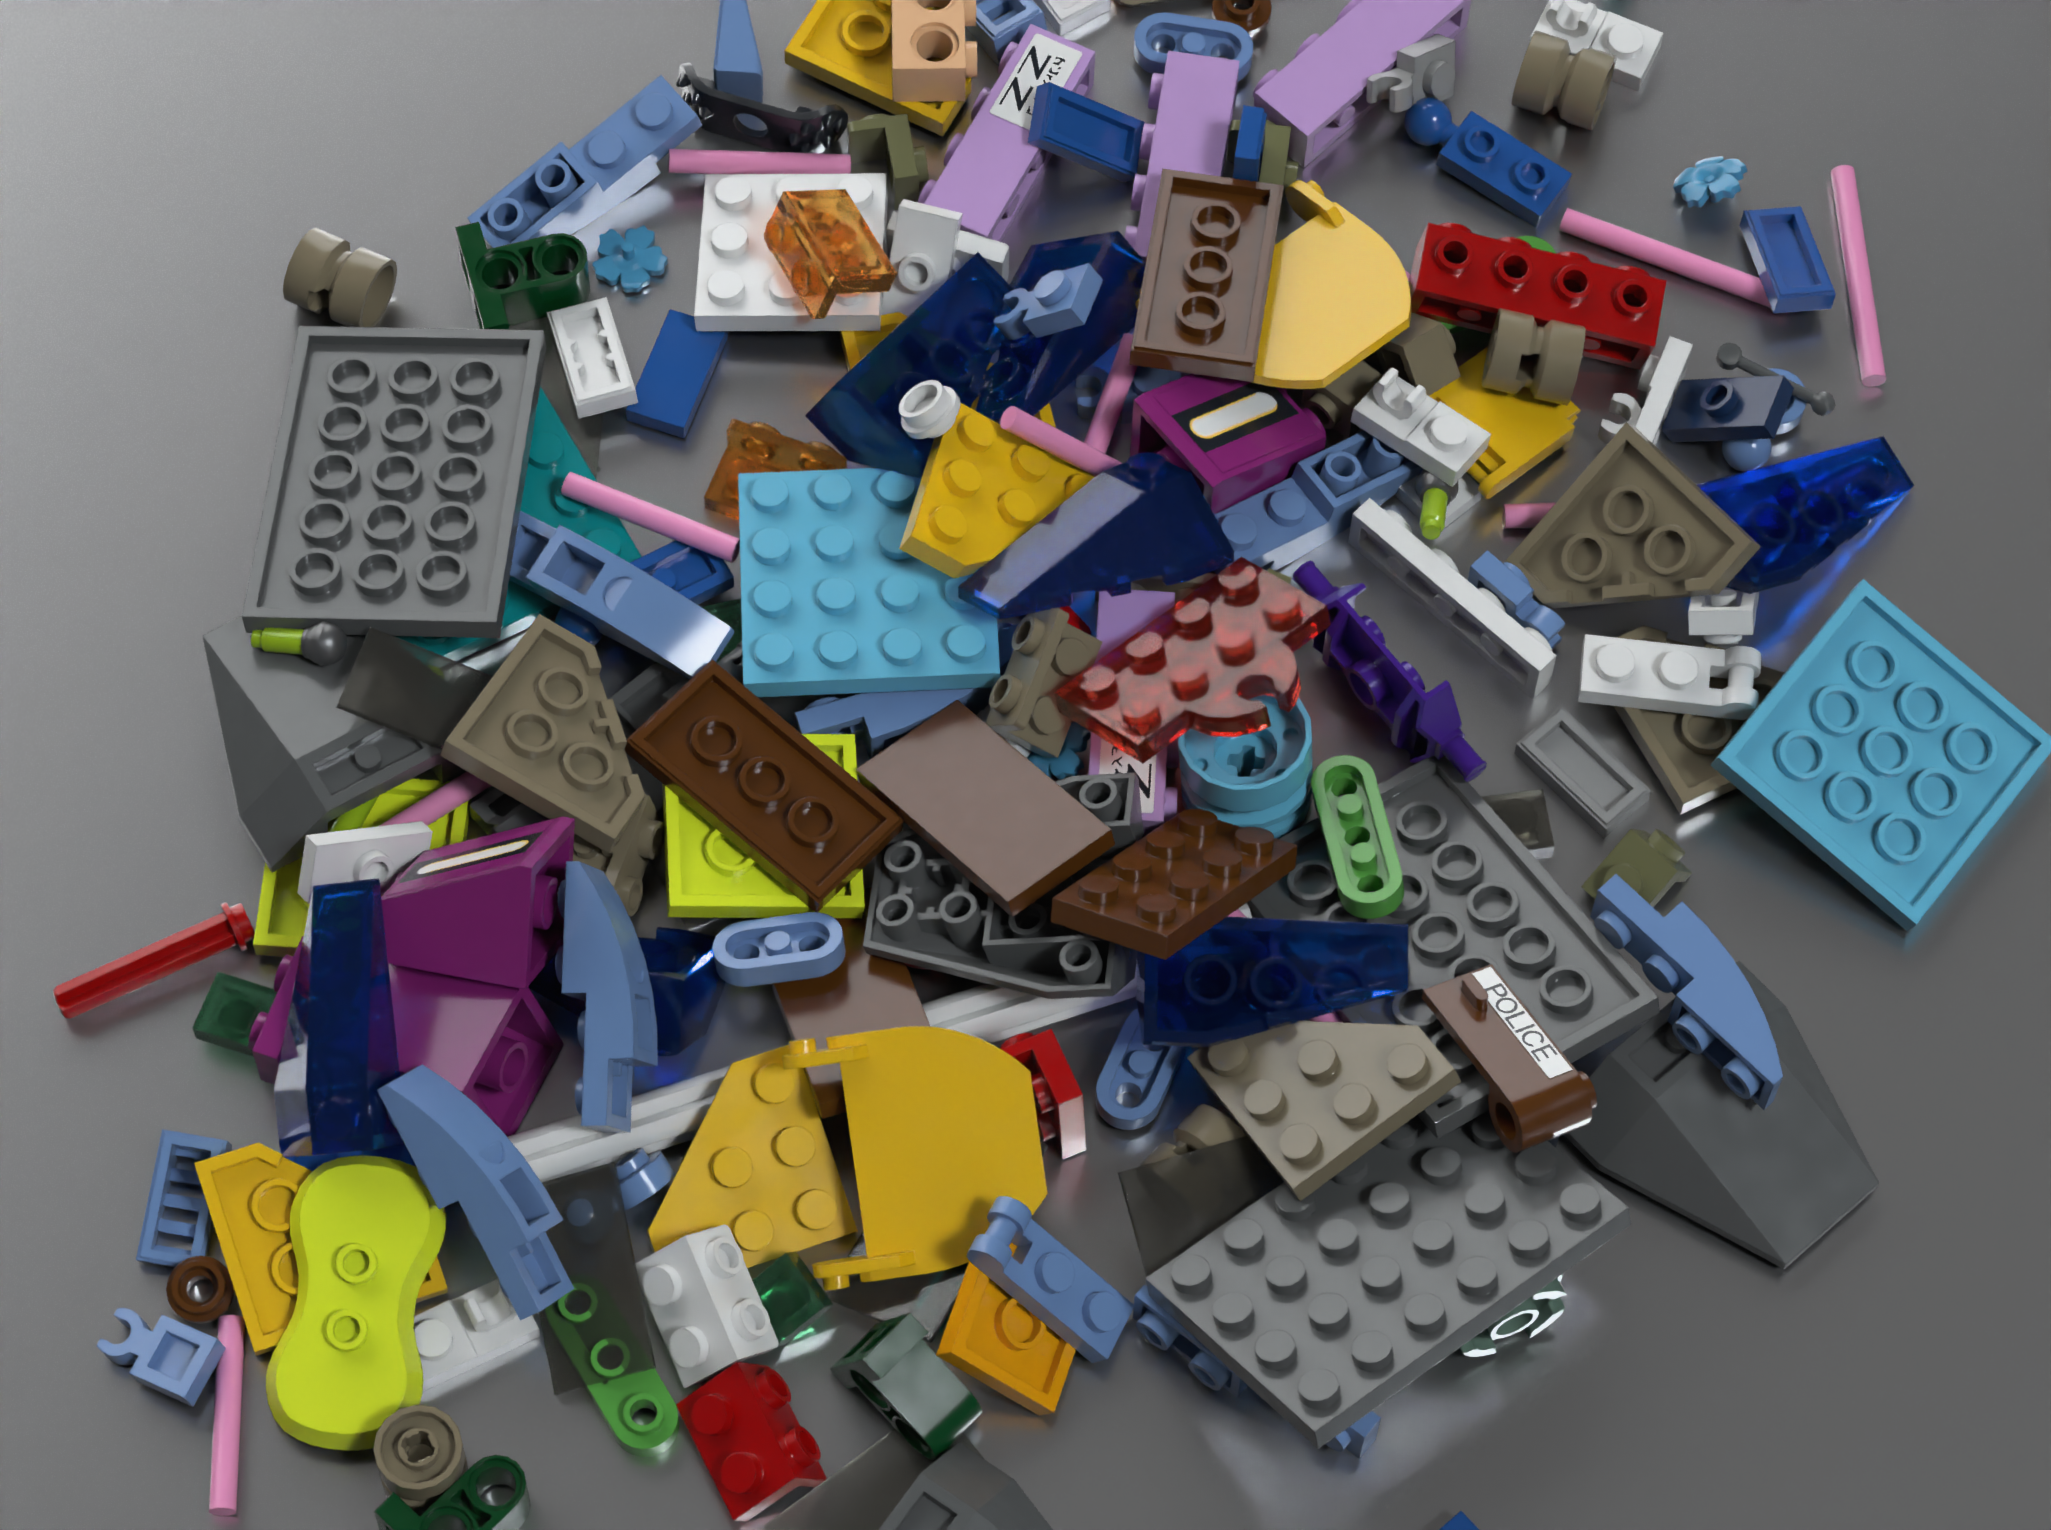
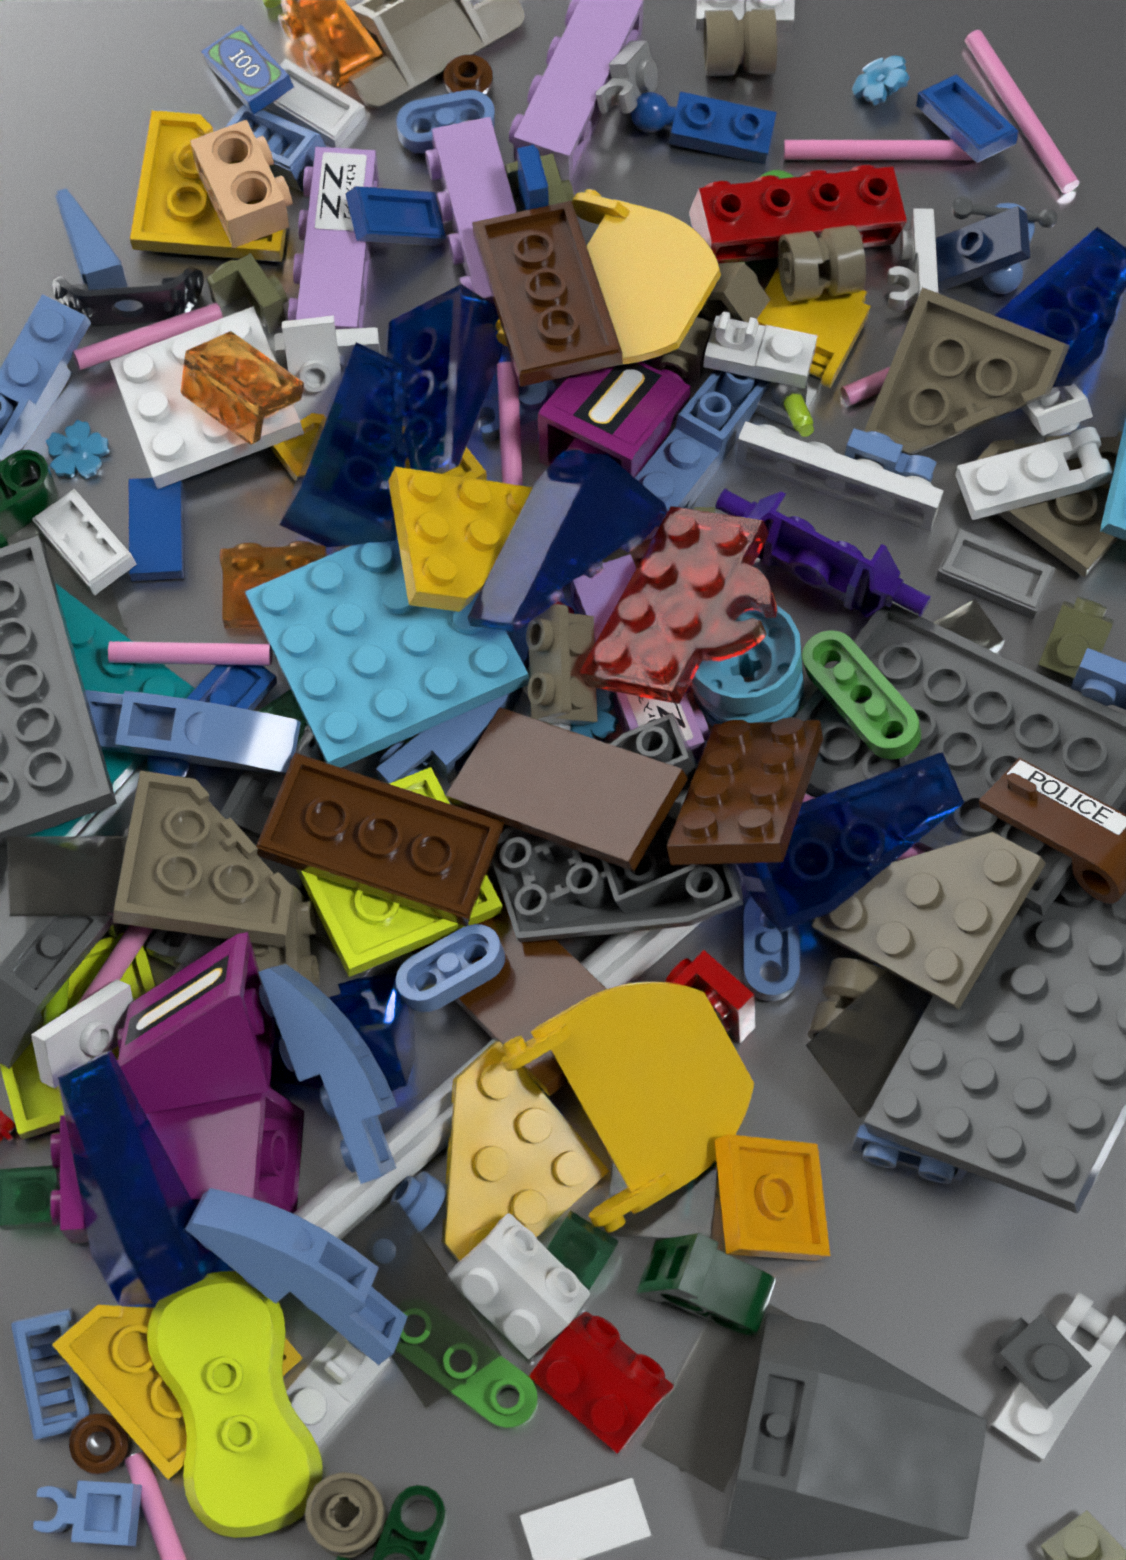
camera: 20 degrees left, 5 degrees up
white plate [899,380,961,439] -> none
medium blue plate [967,1196,1134,1363] -> none
medium blue plate [993,263,1103,340] -> none
bright pink bar [1000,406,1156,502] -> none

